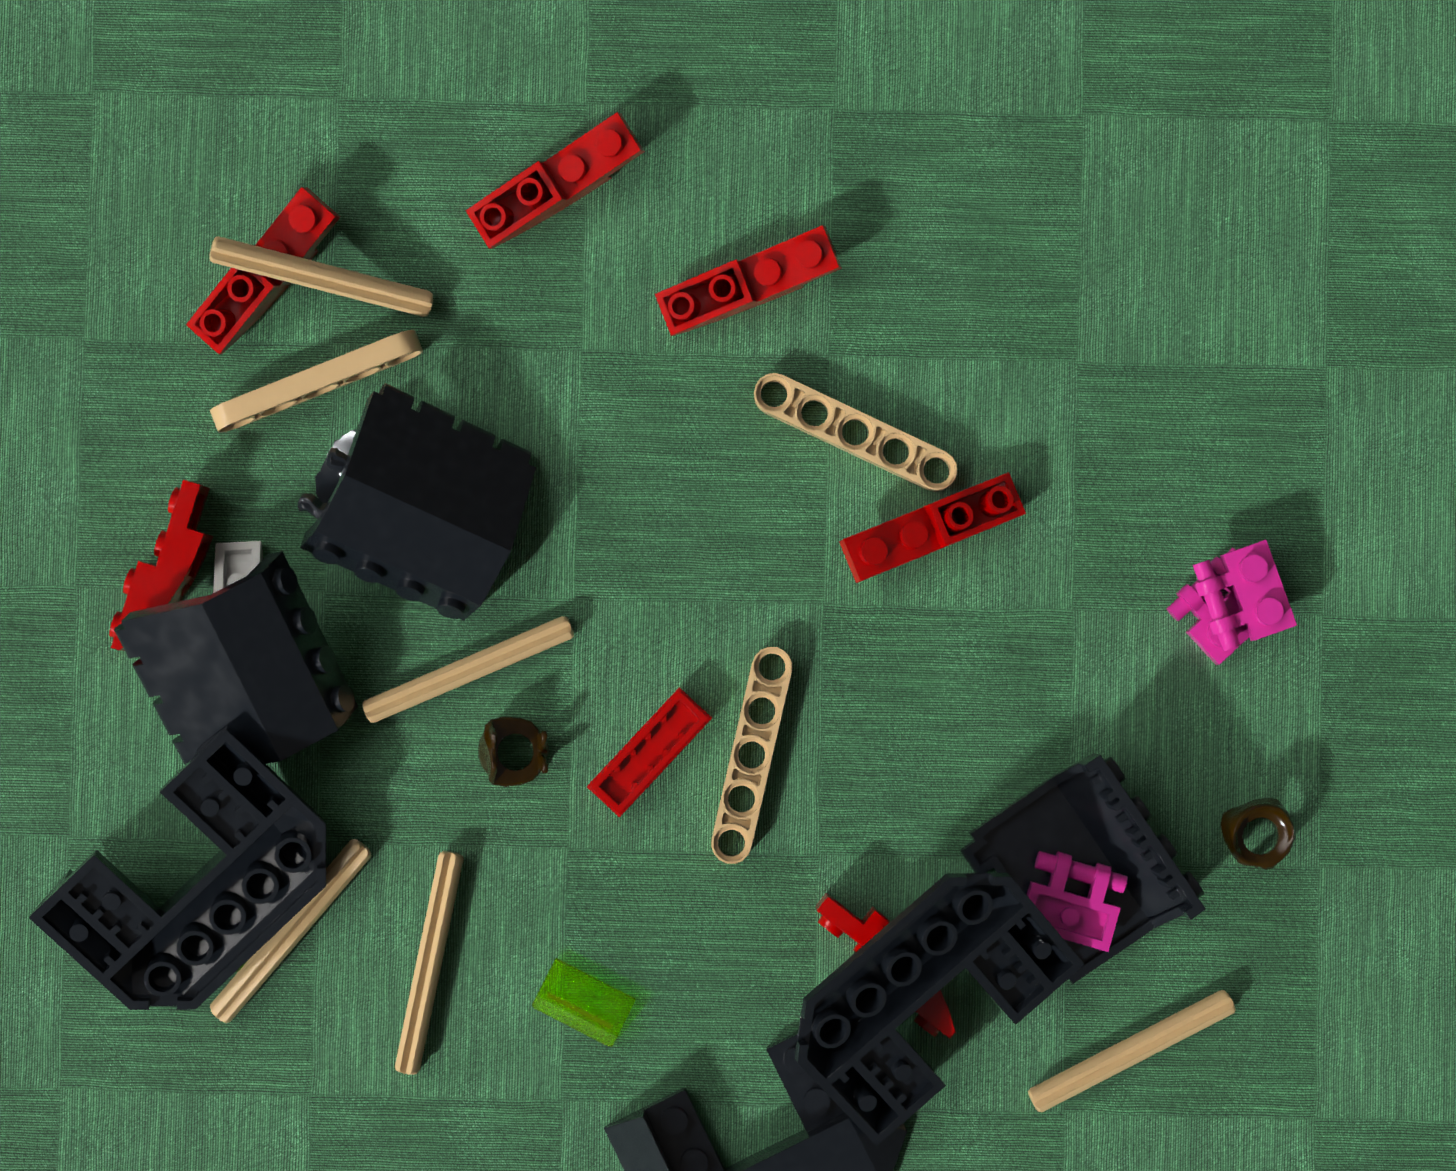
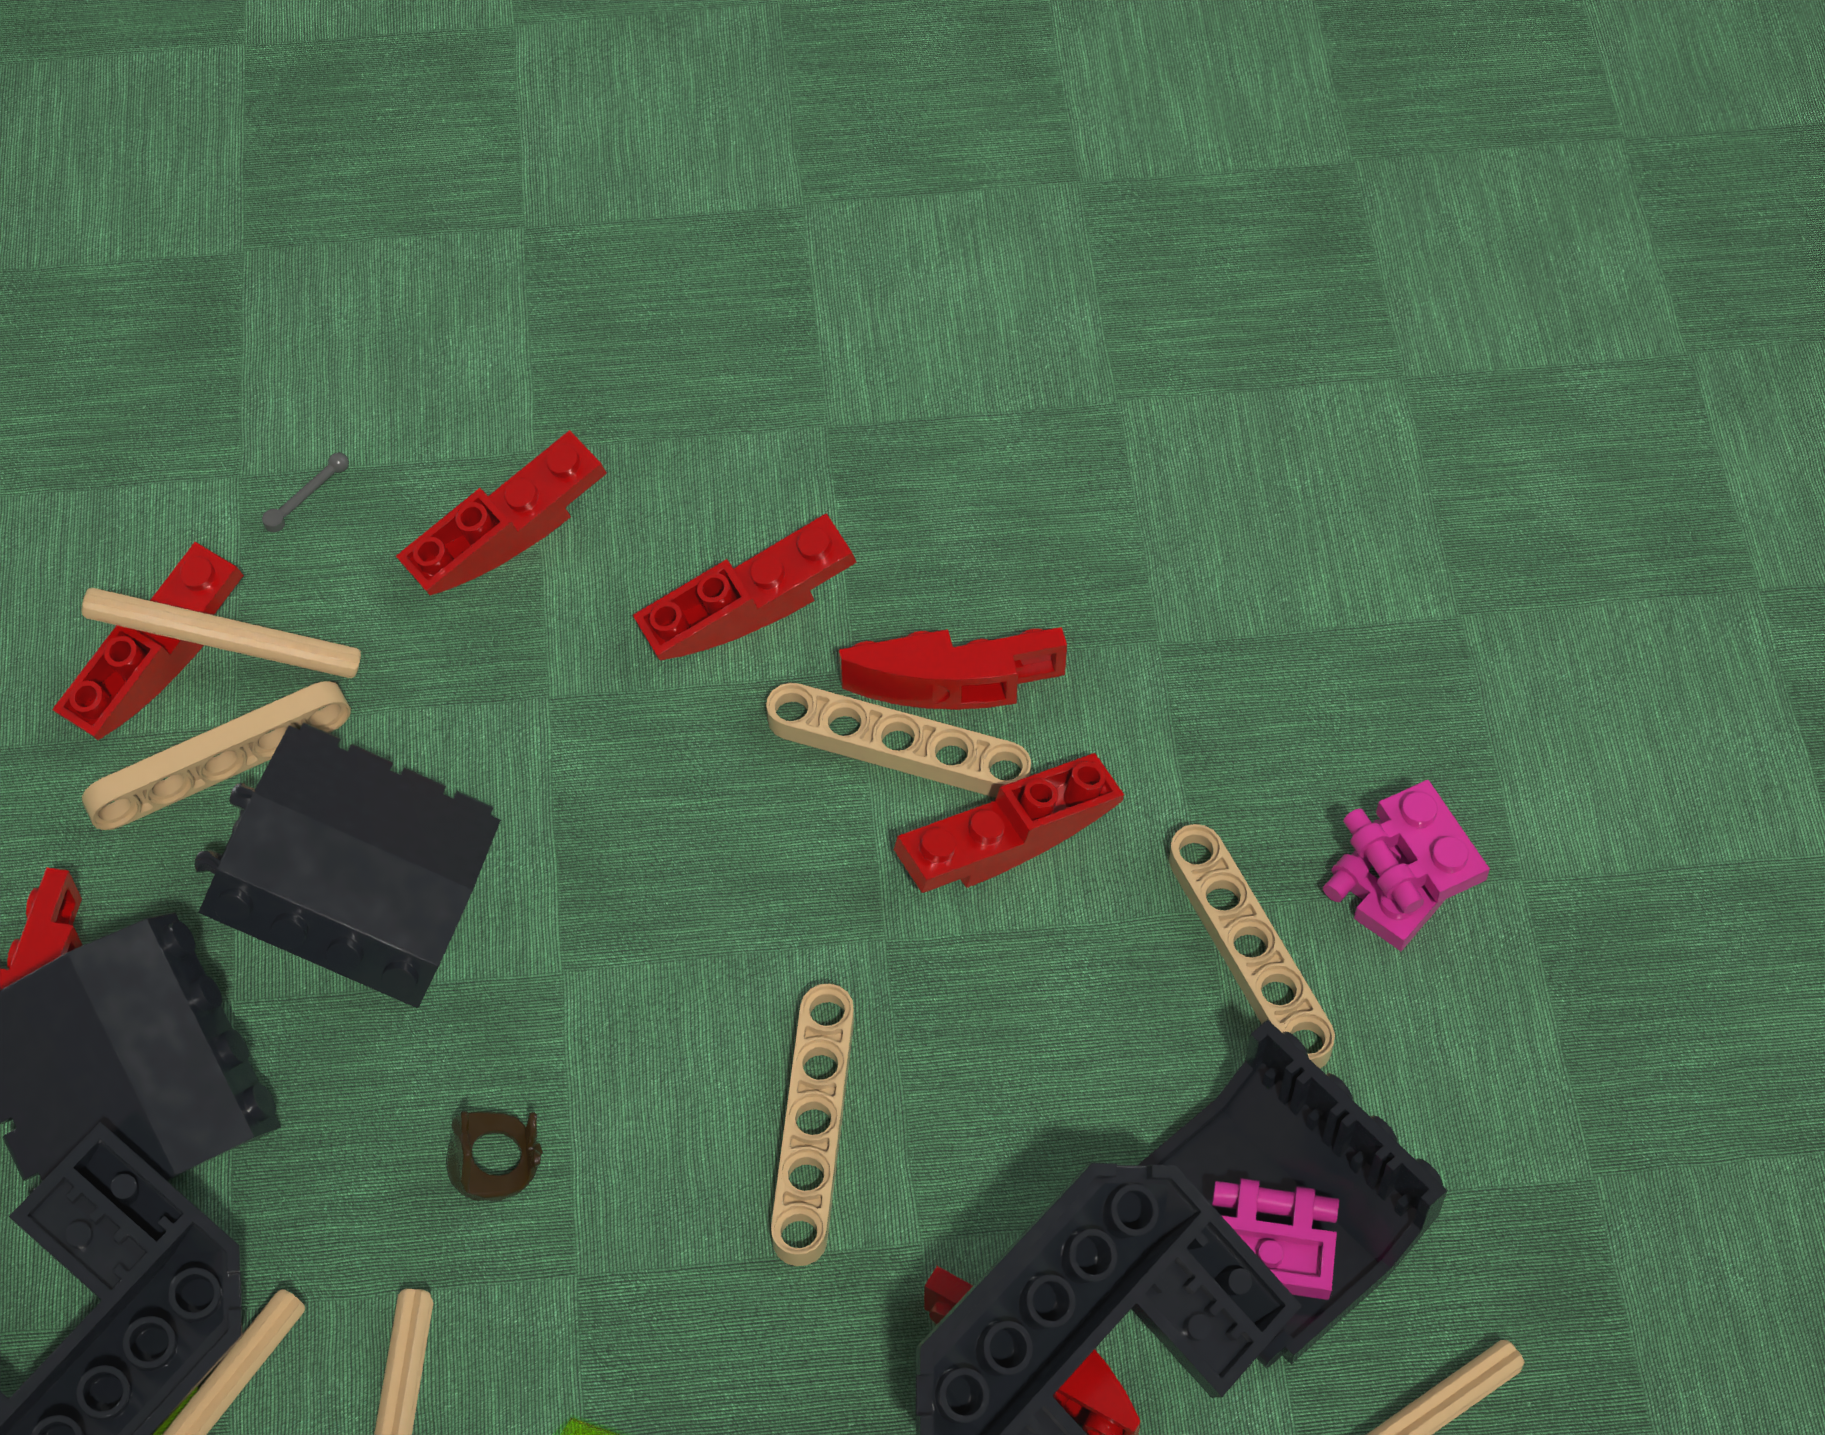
camera: 10 degrees left, 30 degrees down
tan axle [362,616,574,723] -> none
red plate [586,687,712,818] -> none
dark brown piece [1220,798,1295,870] -> none
none -> dark grey hinge [262,452,349,532]
none -> red slope [839,627,1067,710]
none -> tan beam [1169,824,1335,1068]

